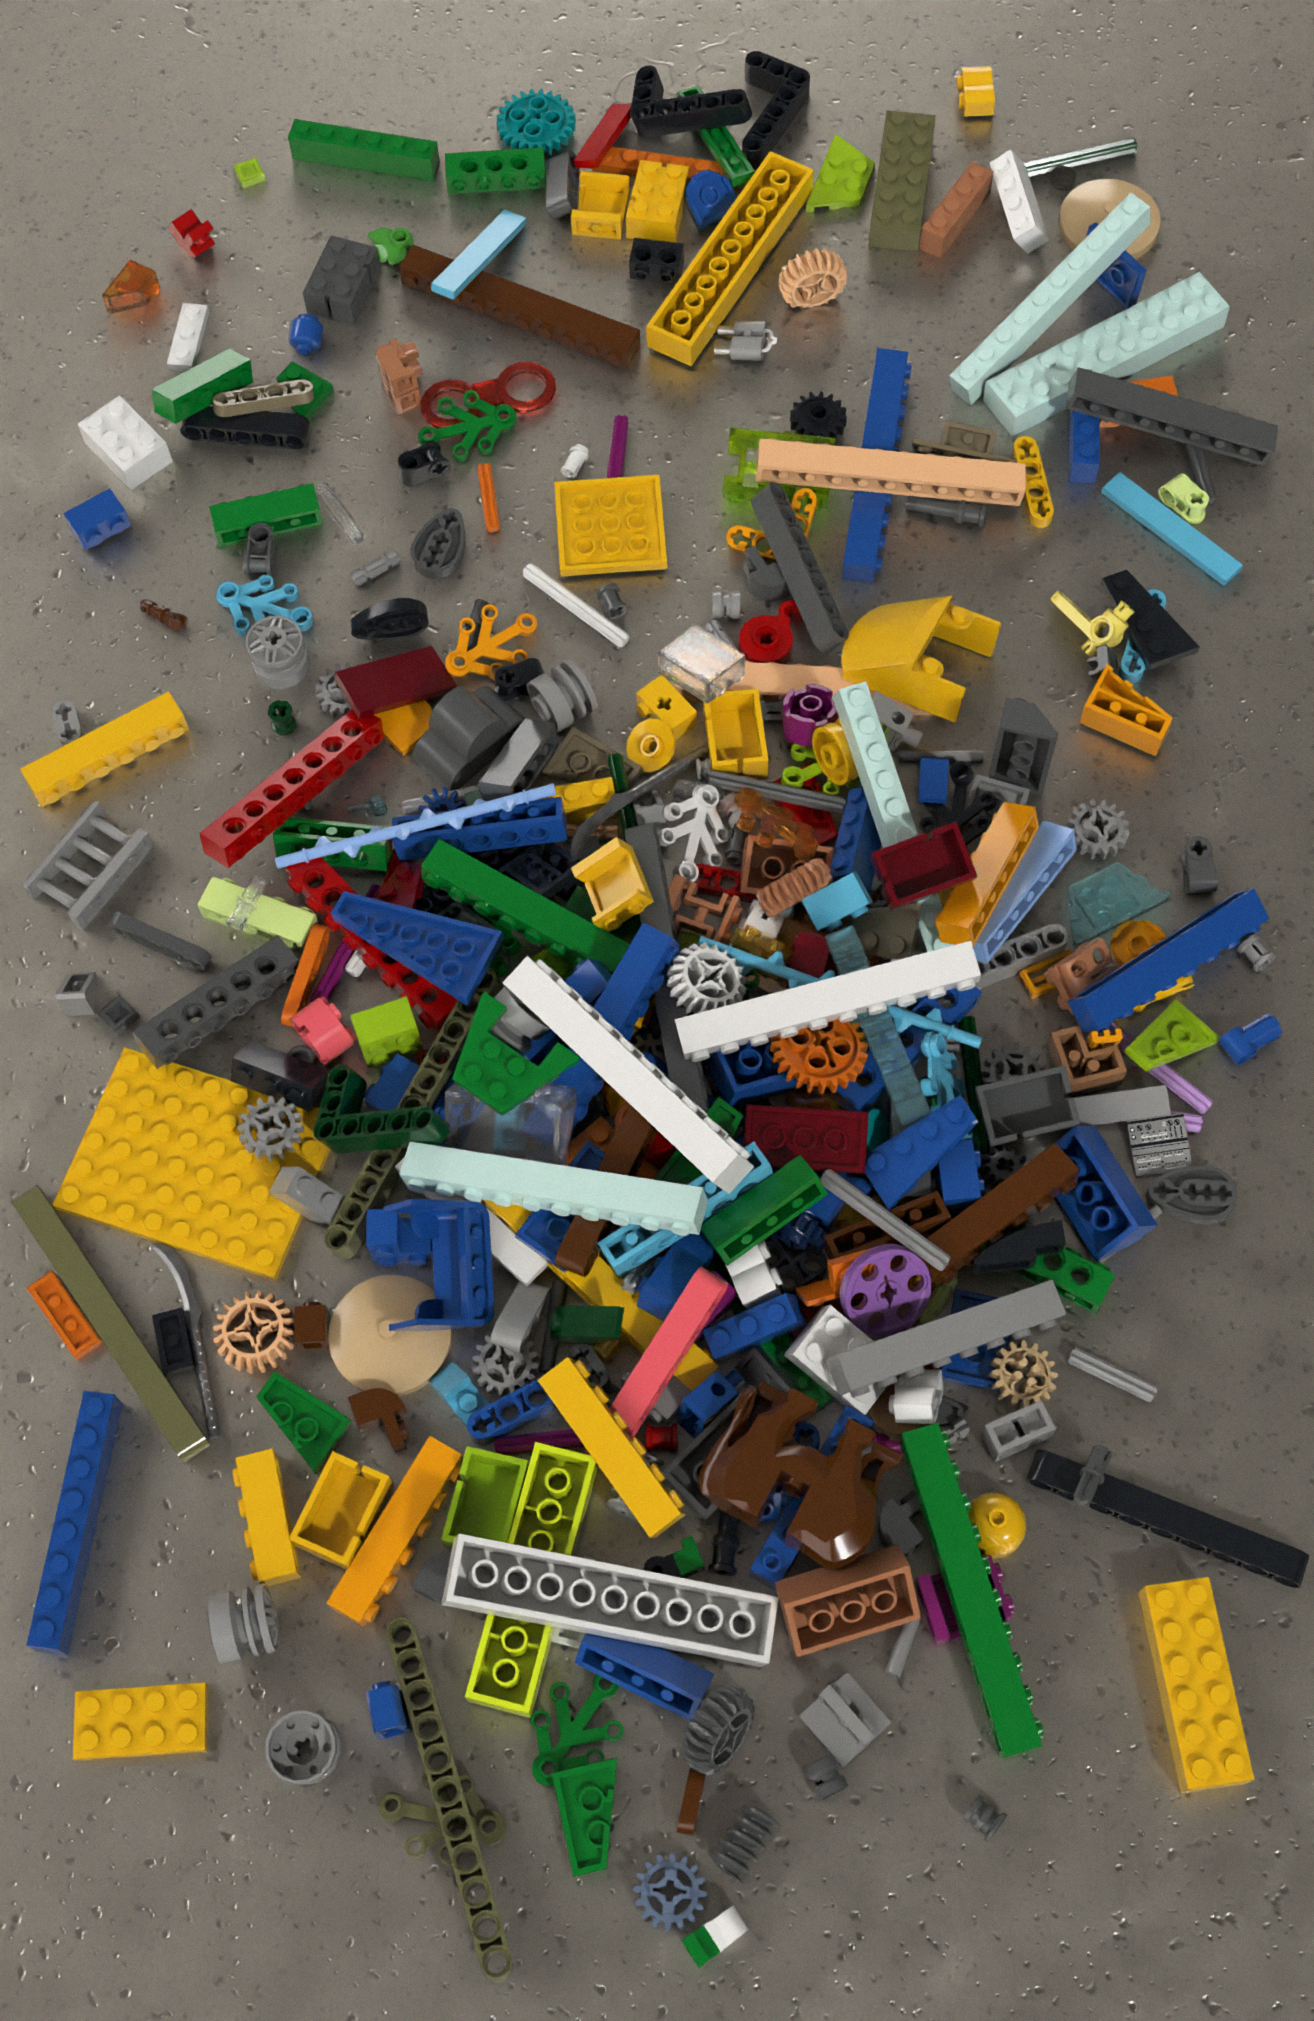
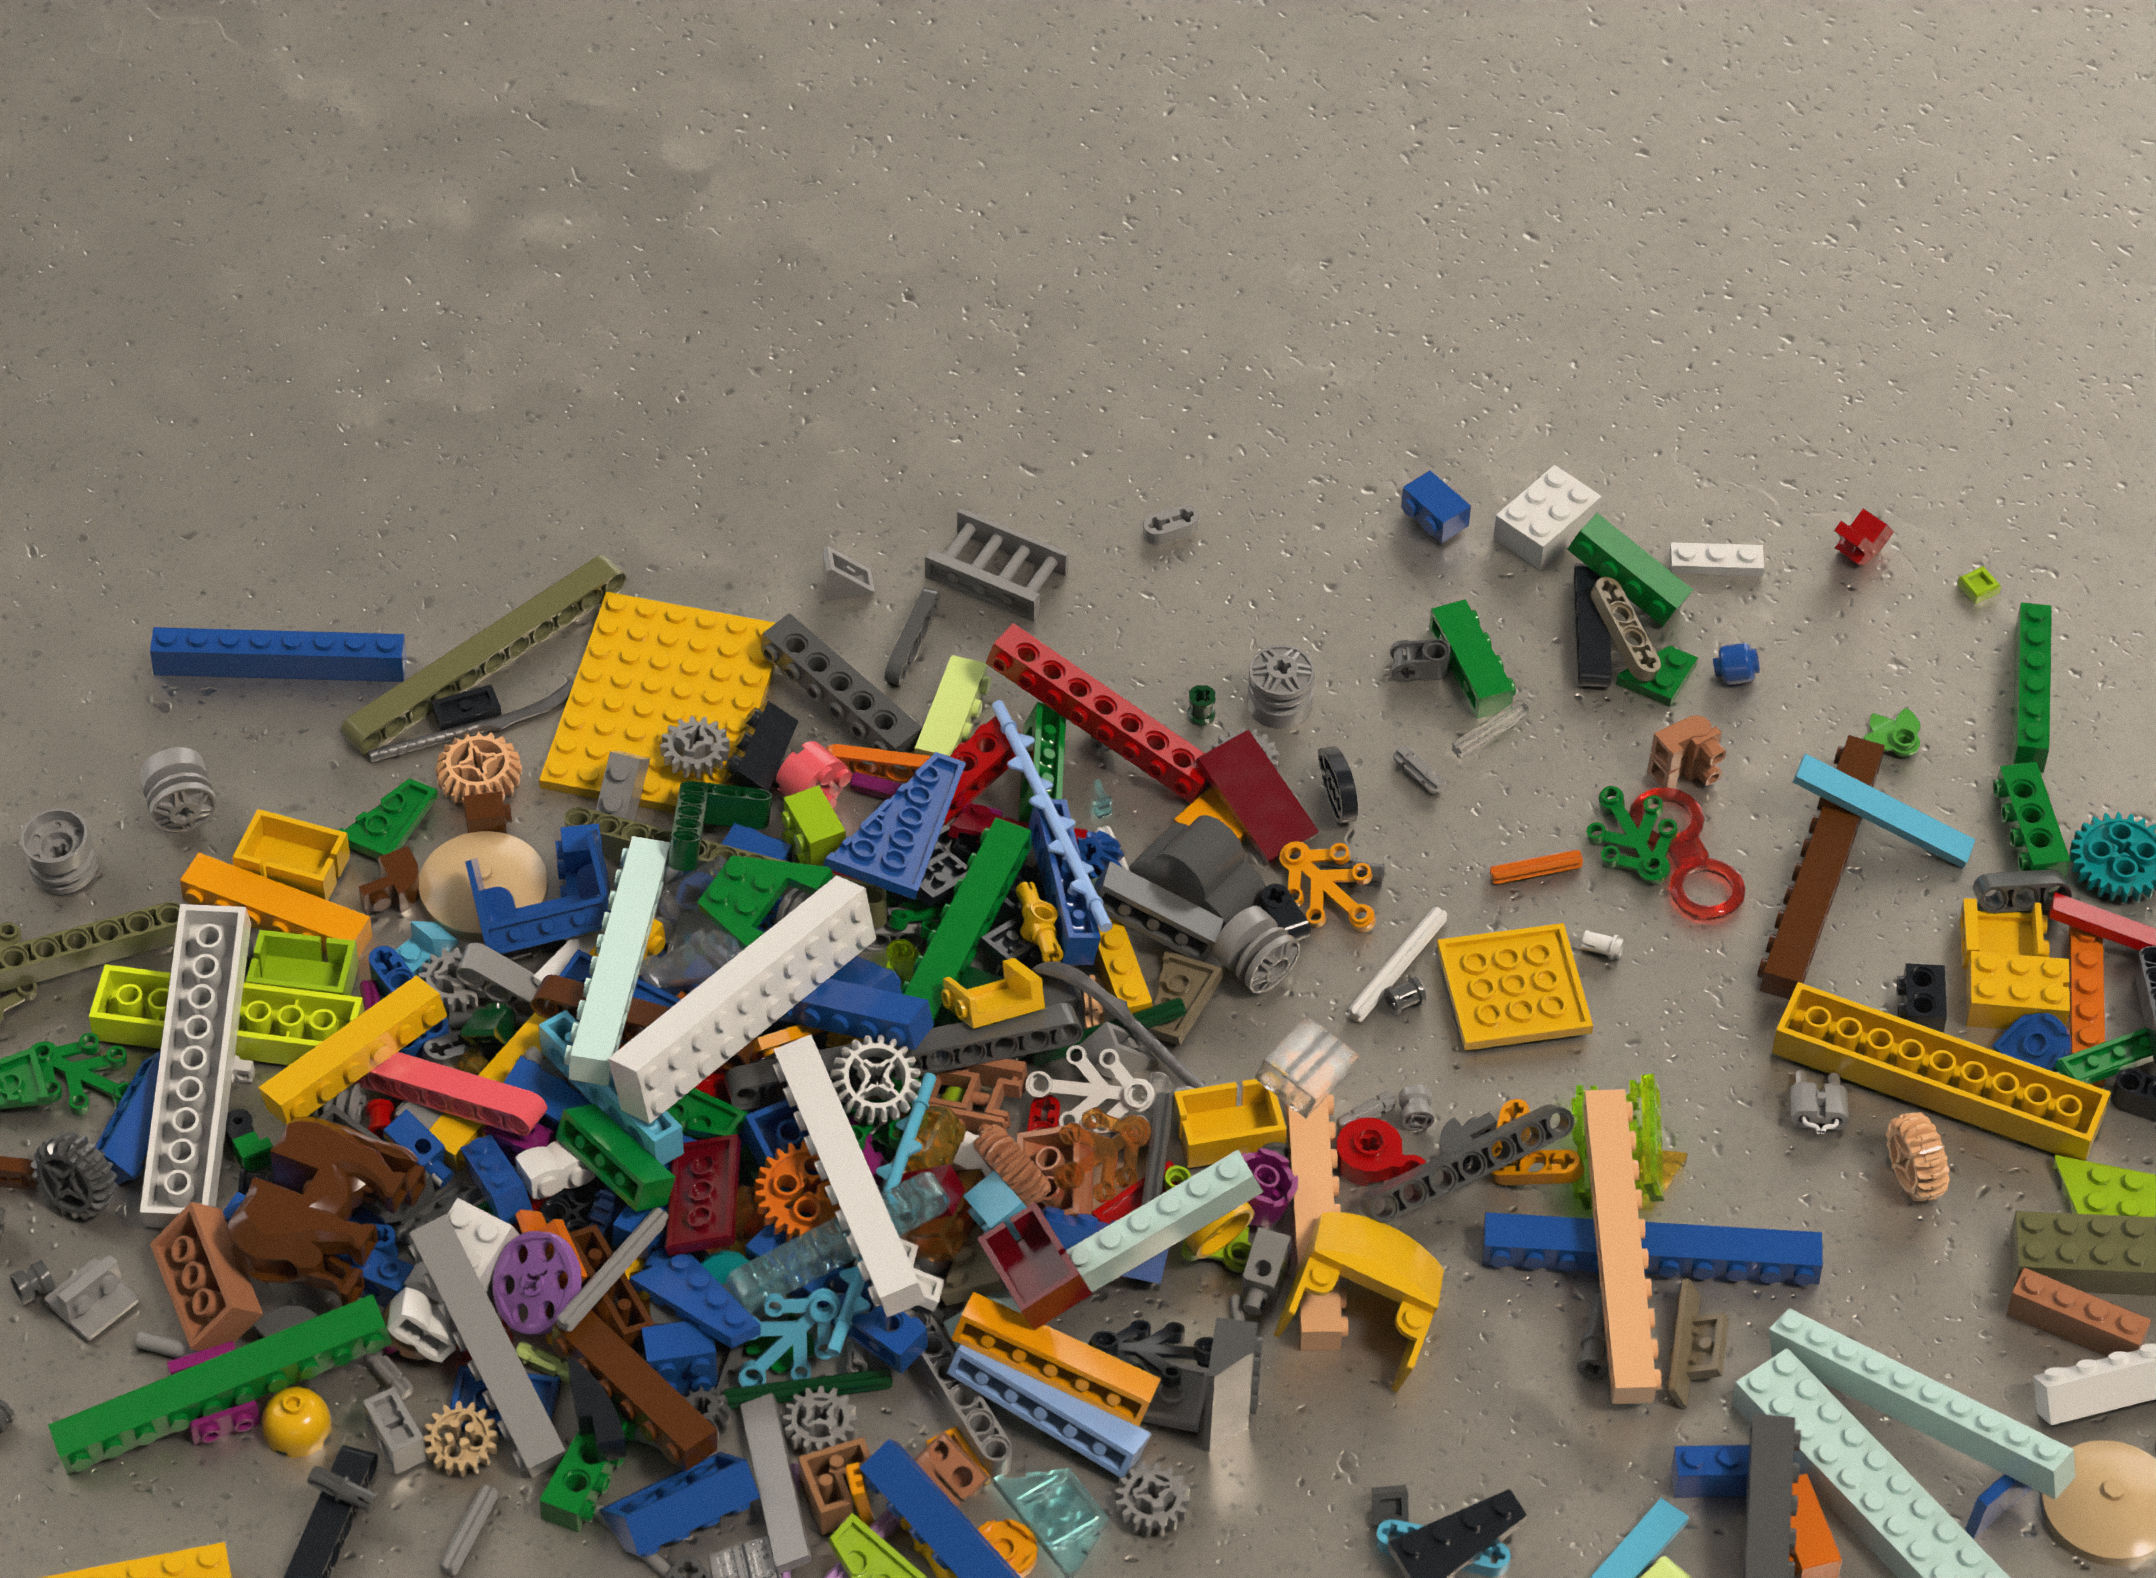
camera: 80 degrees right, 15 degrees down
yellow brick [20,691,189,807] -> none
orange tile [26,1270,103,1361] -> none
yellow plate [73,1682,208,1761] -> none
dark grey tile [97,995,140,1036] -> none
clear orange slope [102,260,160,314] -> none
reddish brown piece [140,599,188,631] -> none
medium azure plant [216,575,313,636] -> none
clear axle [226,875,267,932] -> none
yellow brick [232,1448,301,1587] -> none
dark grey piece [303,236,381,325] -> none
blue brick [366,1681,411,1740] -> none
black piece [398,442,450,487] -> none
dark grey piece [410,508,466,579] -> none
magenta axle [607,415,629,478] -> none
yellow dish [626,718,676,773] -> none
yellow brick [636,675,697,741] -> none
black gear [789,391,847,444] -> none
blue slope [918,758,949,804] -> none
dark grey tile [930,1395,968,1427] -> none
dark grey piece [974,1065,1080,1147] -> none
yellow beam [1012,436,1054,528] -> none
light yellow piece [1050,590,1135,657] -> none
light orange wedge [1079,663,1173,756] -> none
none -> yellow pin [1015,882,1064,962]

